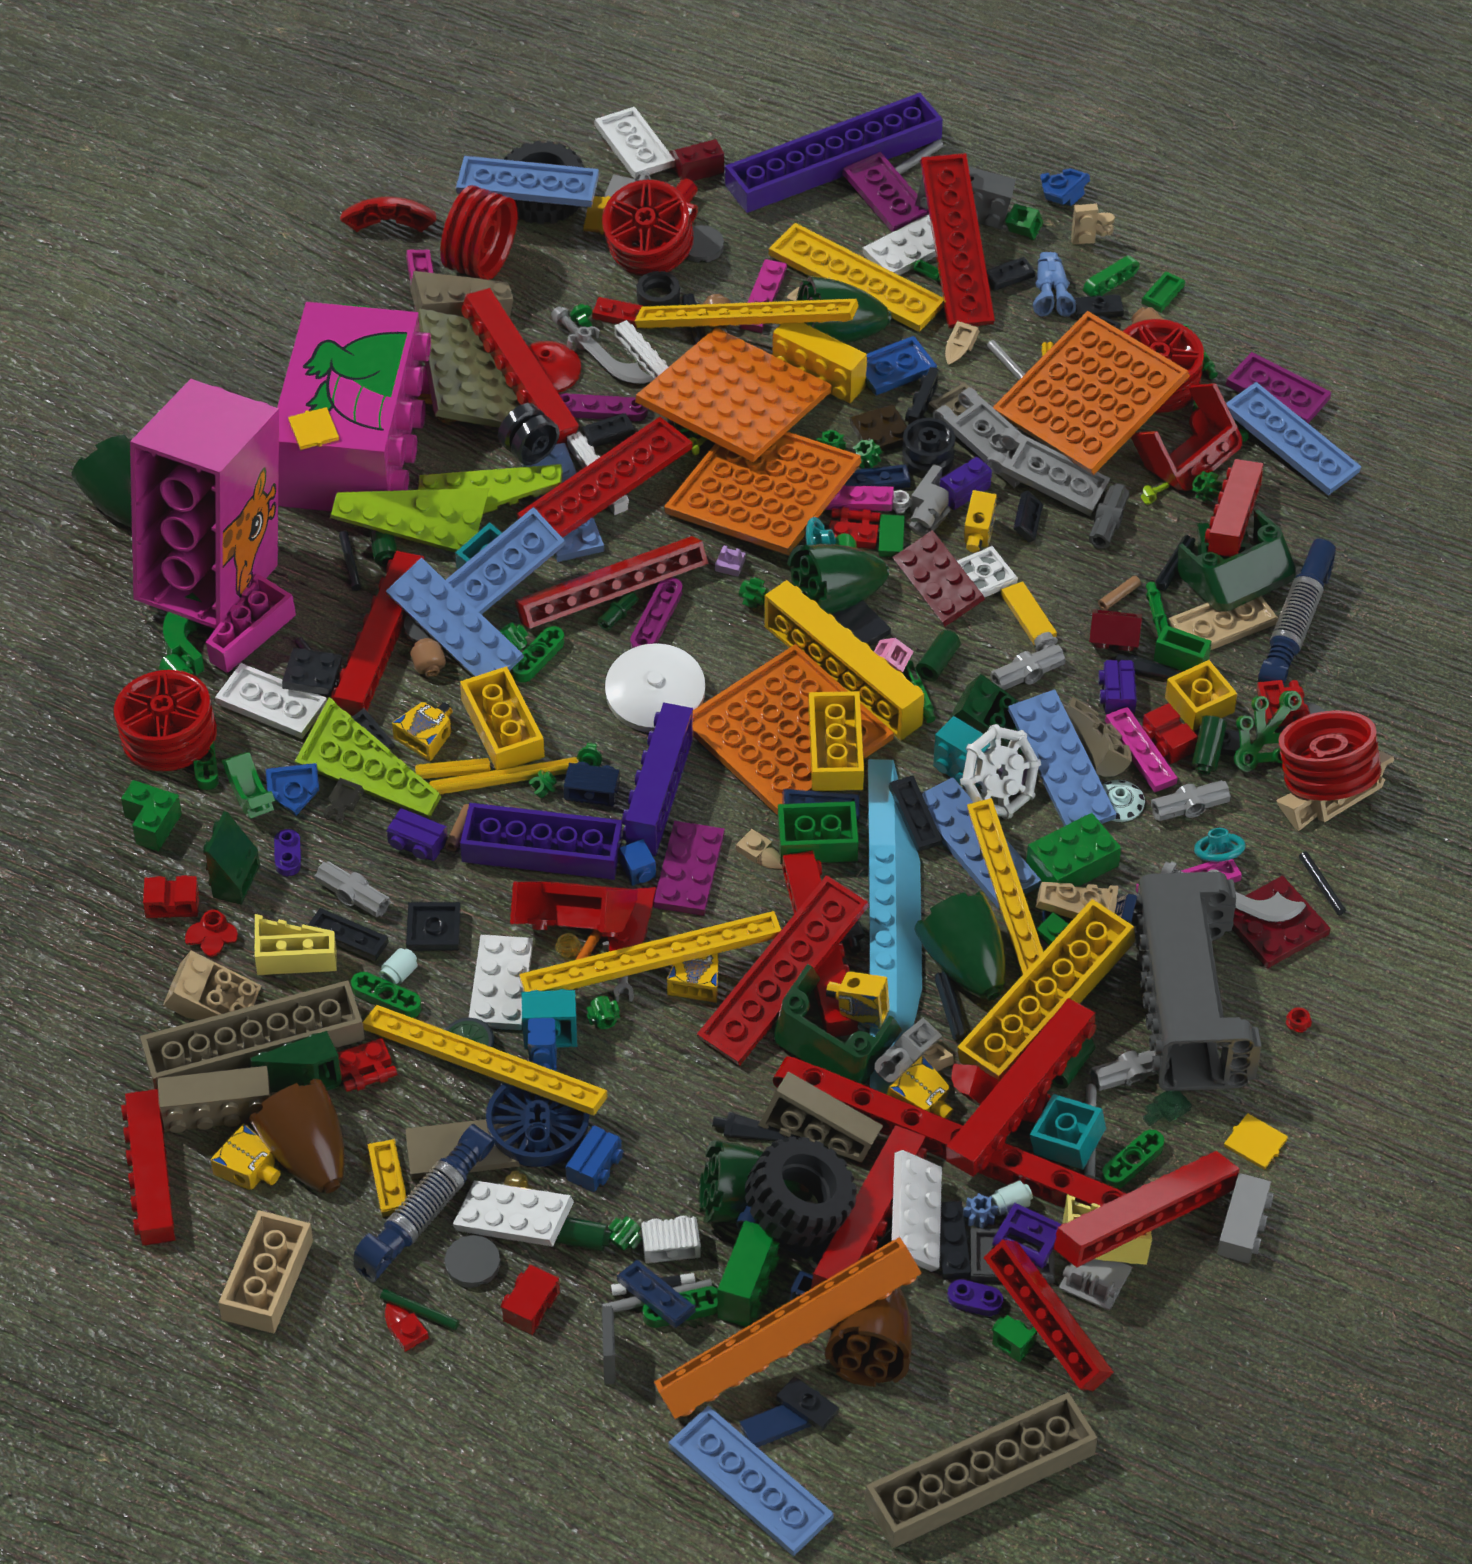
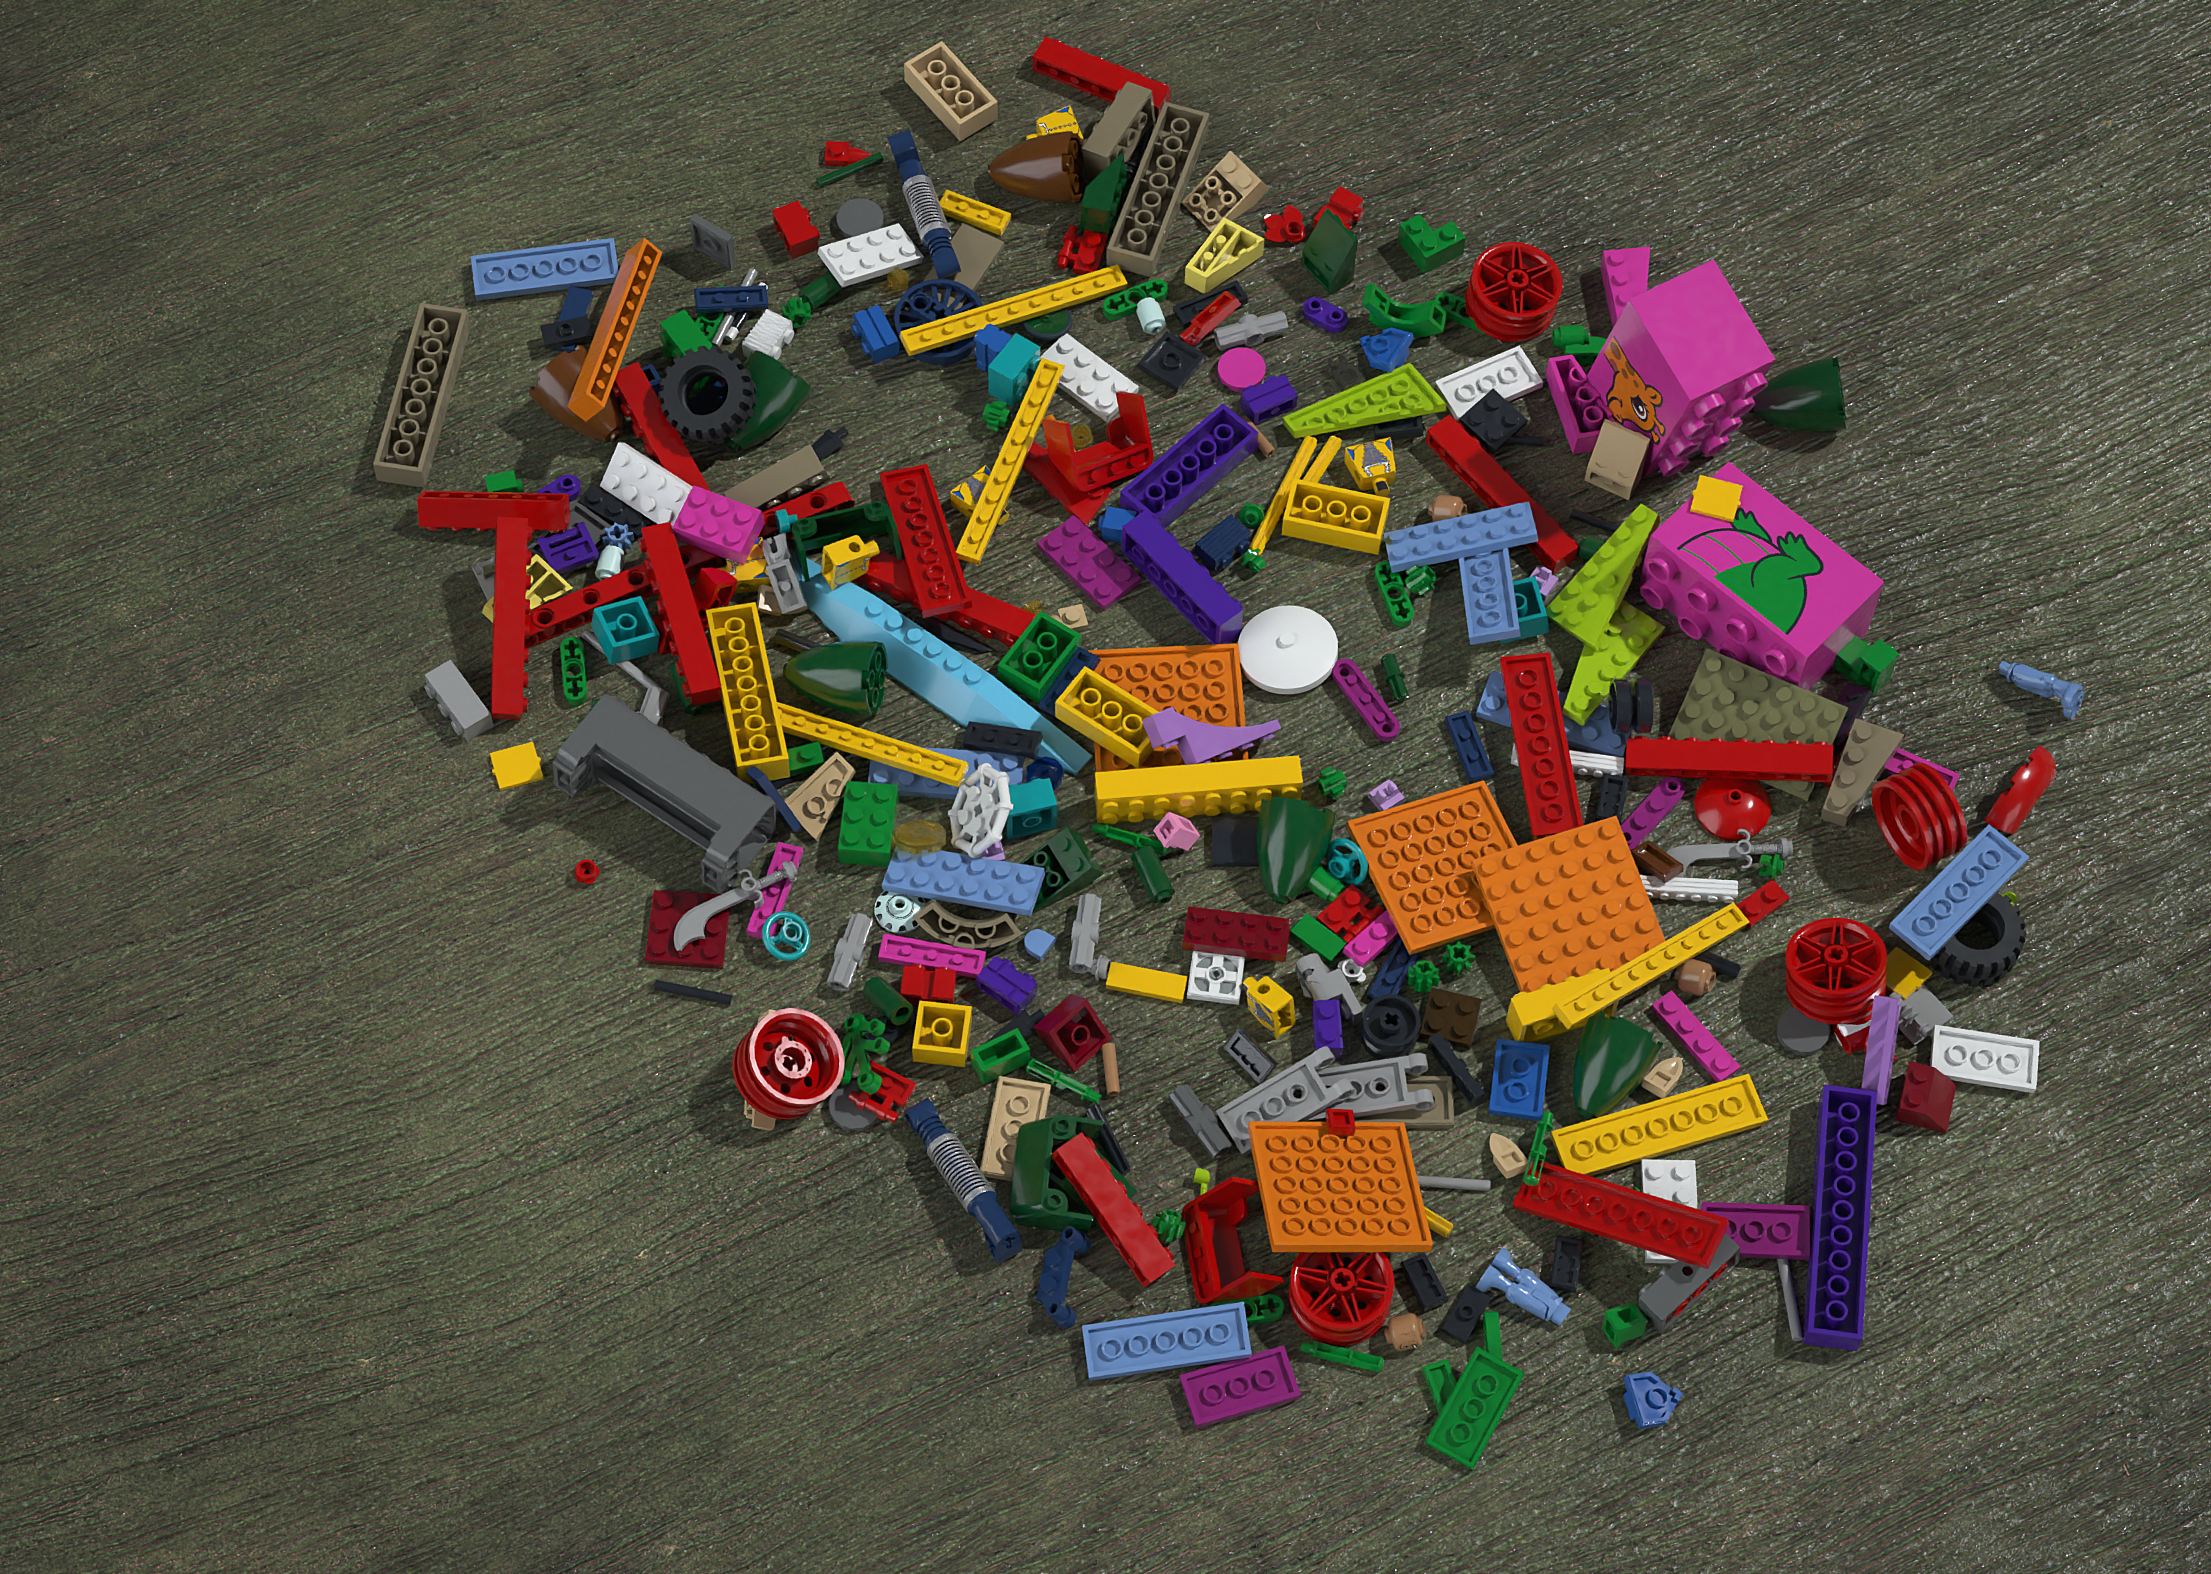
camera: 125 degrees right, 10 degrees up
red brick [514,536,708,628] -> none
black tyre [636,271,680,307] -> none
tan hinge [1071,204,1115,245] -> none
none -> dark pink brick [673,485,765,565]
none -> teal tile [774,509,798,534]
none -> clear yellow tile [895,820,946,854]
none -> clear yellow plate [1022,599,1045,617]
none -> clear blue hair [1024,756,1064,791]
none -> medium blue tile [1024,929,1055,961]
none -> dark blue plate [1036,1226,1092,1329]
none -> medium lavender arch [1142,707,1281,765]
none -> red hinge [1179,291,1241,347]
none -> dark pink tile [1217,347,1266,392]
none -> red tile [1325,1108,1356,1136]
none -> green tile [1424,1347,1525,1470]
none -> dark blue tile [1444,710,1494,784]
none -> green piece [1523,1111,1553,1186]
none -> lavender tile [1529,566,1559,601]
none -> tan slope [1585,419,1650,500]
none -> dark pink wedge [1600,247,1650,327]
none -> reddish brown tile [1631,840,1684,883]
none -> medium lavender fence [1861,995,1902,1105]
none -> medium blue piece [1998,661,2084,719]

